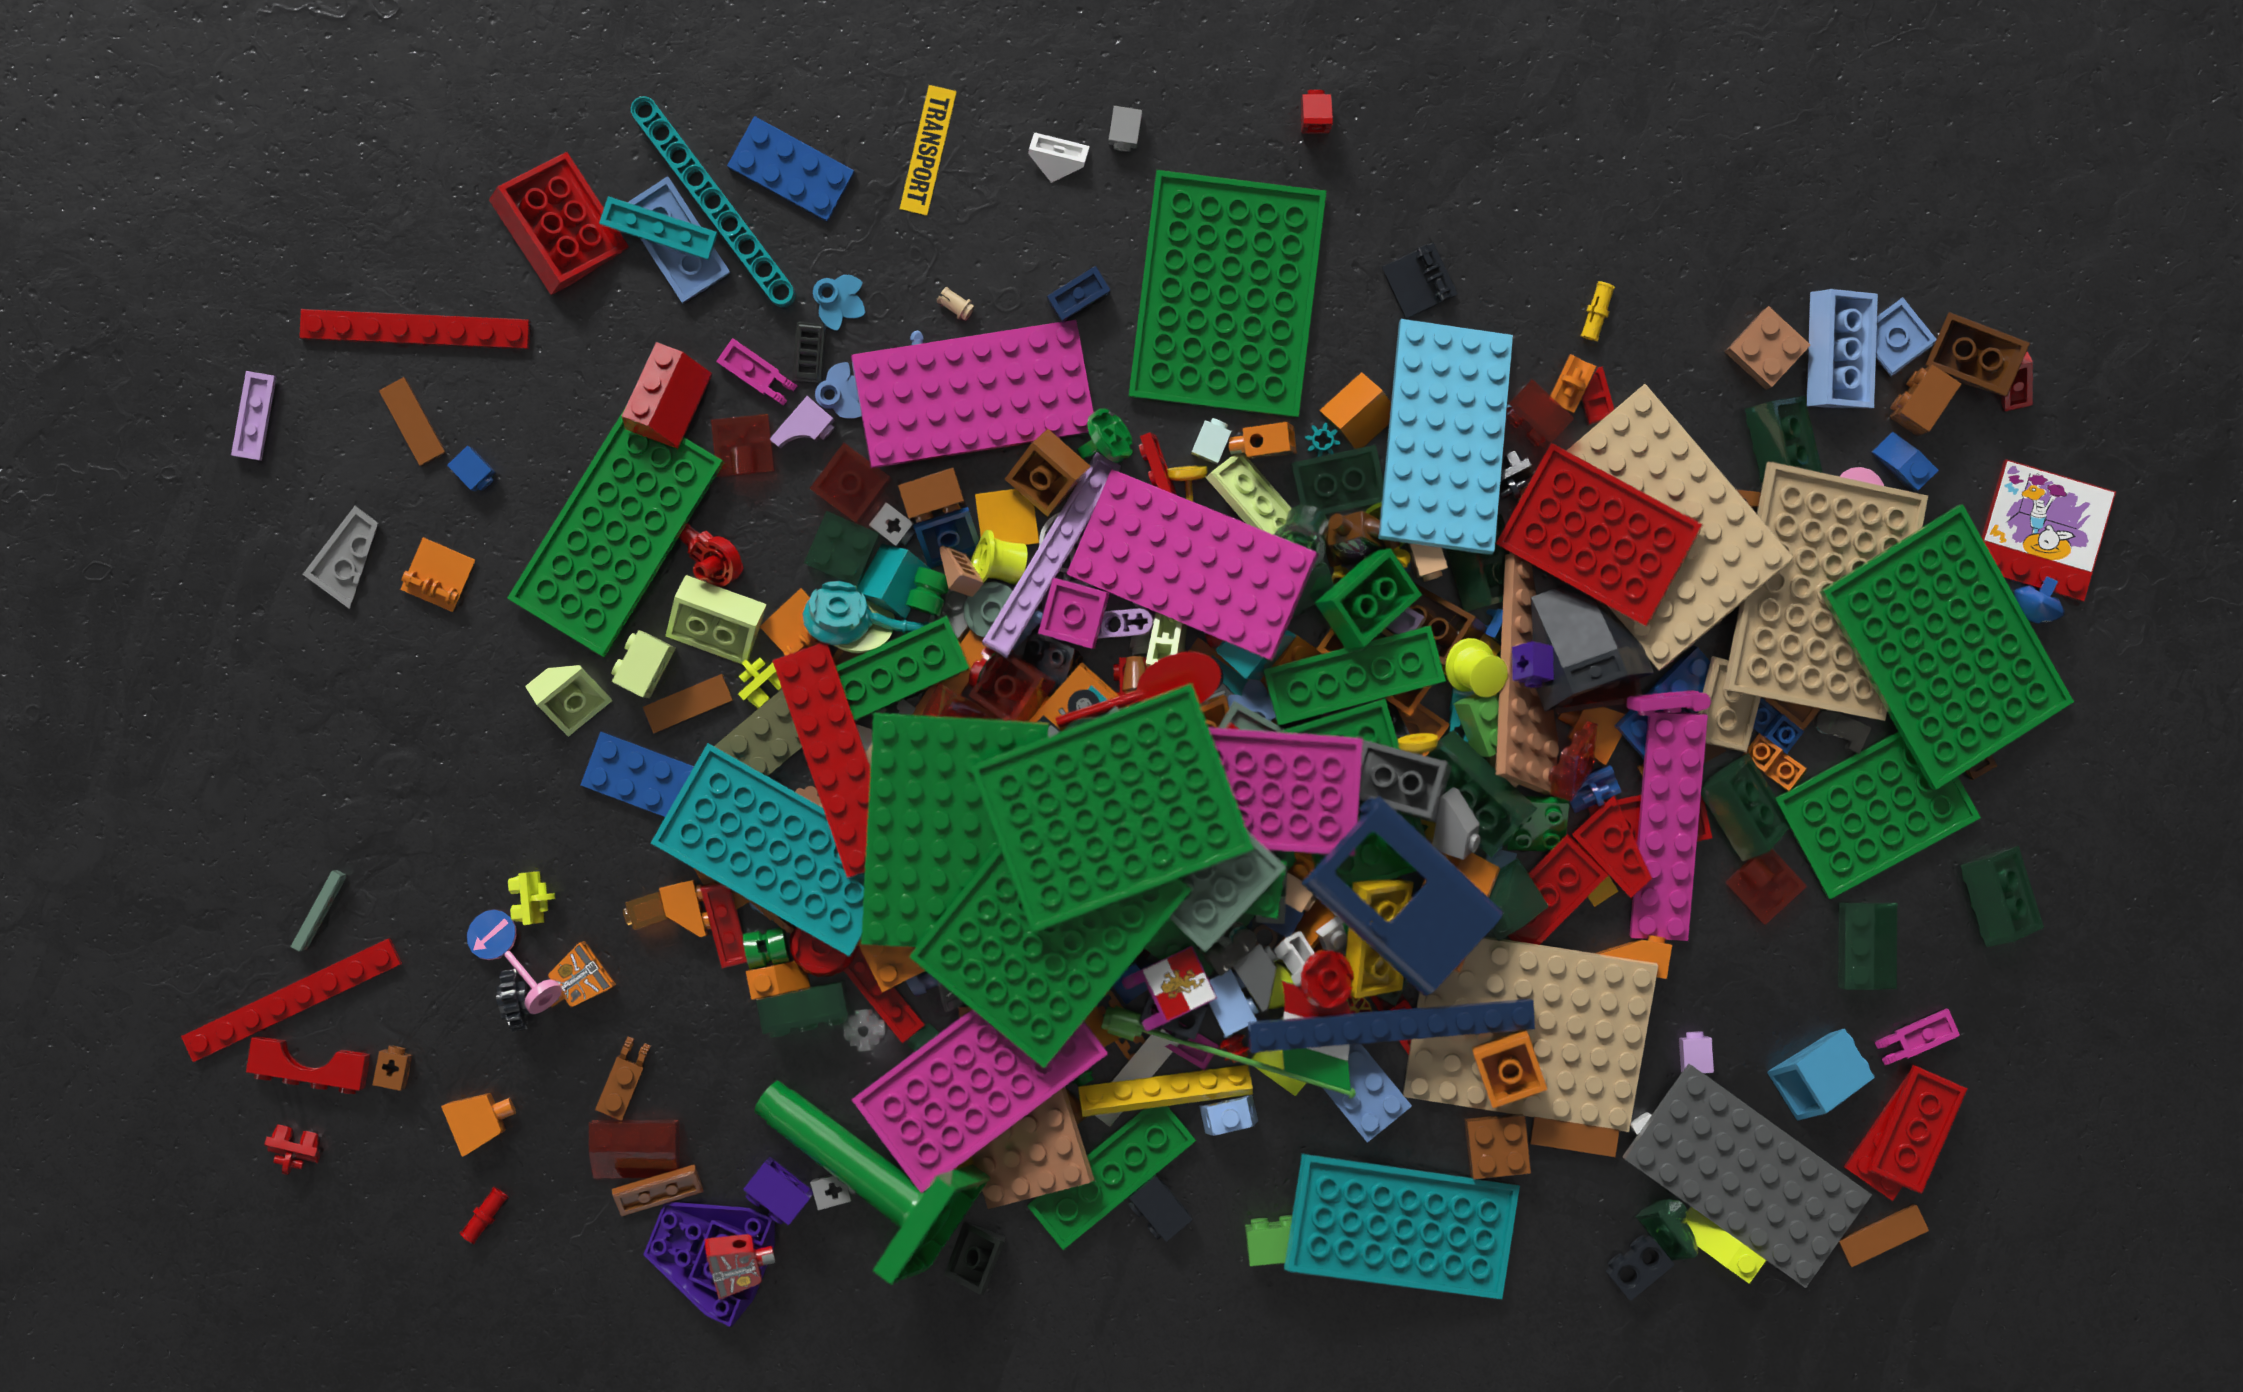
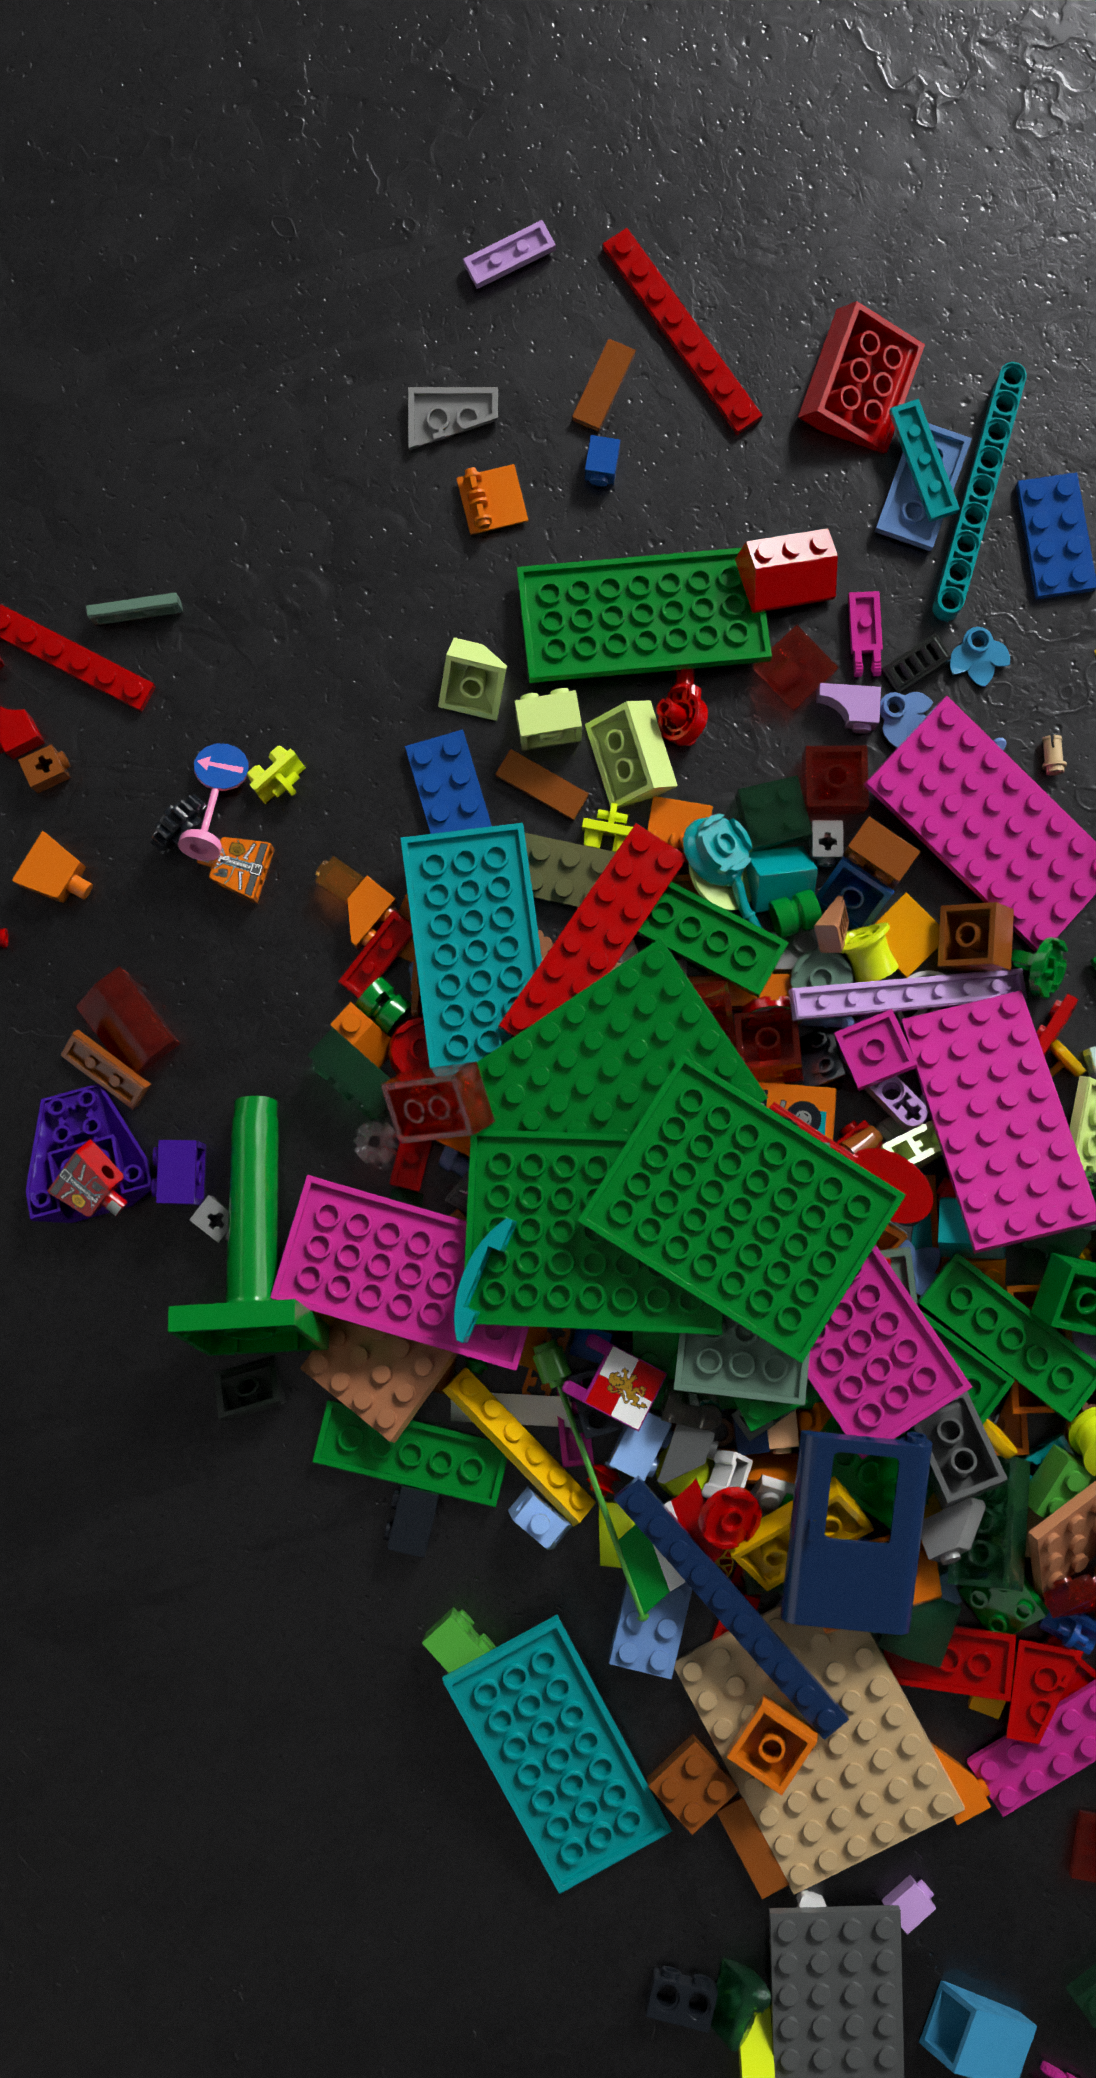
camera: 55 degrees right, 5 degrees down
dark orange hinge [595,1036,651,1121] -> none
none -> clear red brick [381,1061,495,1144]
none -> teal slope [454,1218,517,1343]

